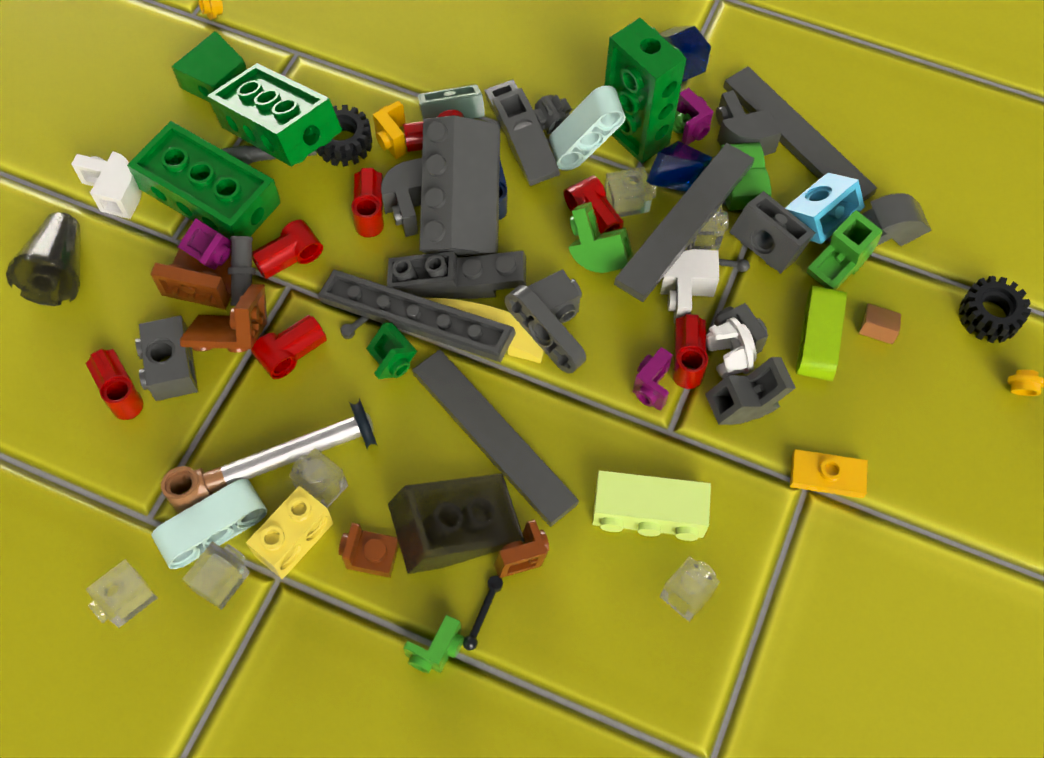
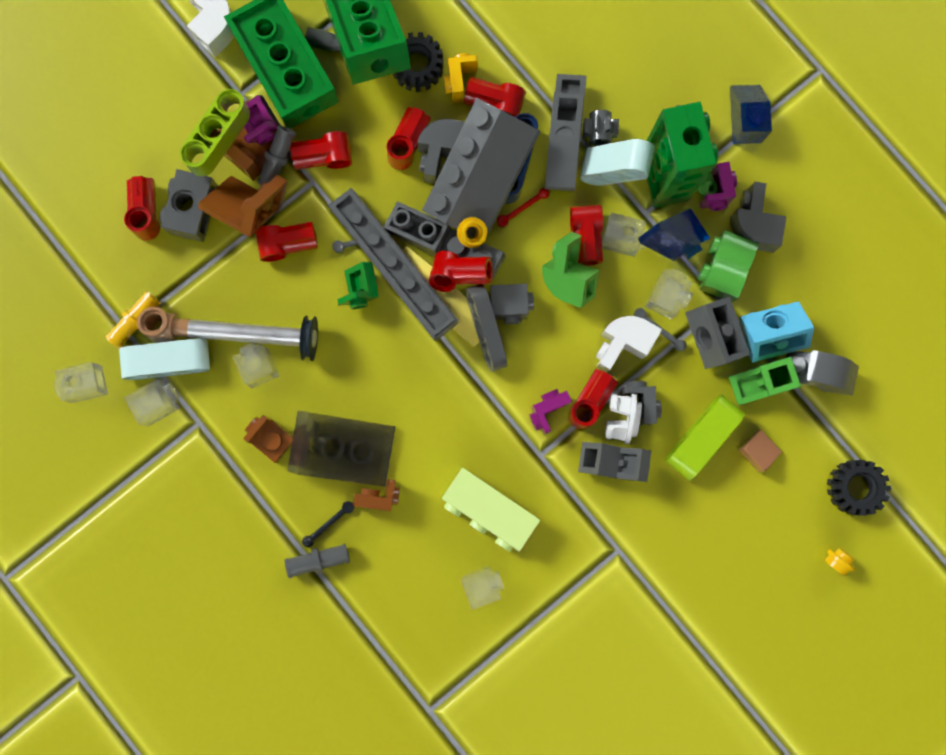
camera: 25 degrees right, 20 degrees up
clear smoke cone [6,212,81,306] -> none
light yellow brick [246,486,333,579] -> none
bright green bracket [403,615,465,674] -> none
dark grey tile [412,350,579,527] -> none
sand green slope [417,84,485,119] -> none
dark grey tile [614,143,755,302] -> none
dark grey tile [723,66,877,201] -> none
yellow plate [790,449,868,498] -> none
none -> yellow pin [105,291,161,348]
none -> lime beam [180,89,250,176]
none -> dark grey pin [284,544,350,578]
none -> red piece [429,251,493,292]
none -> yellow plate [457,217,488,248]
none -> red hinge [497,187,550,228]

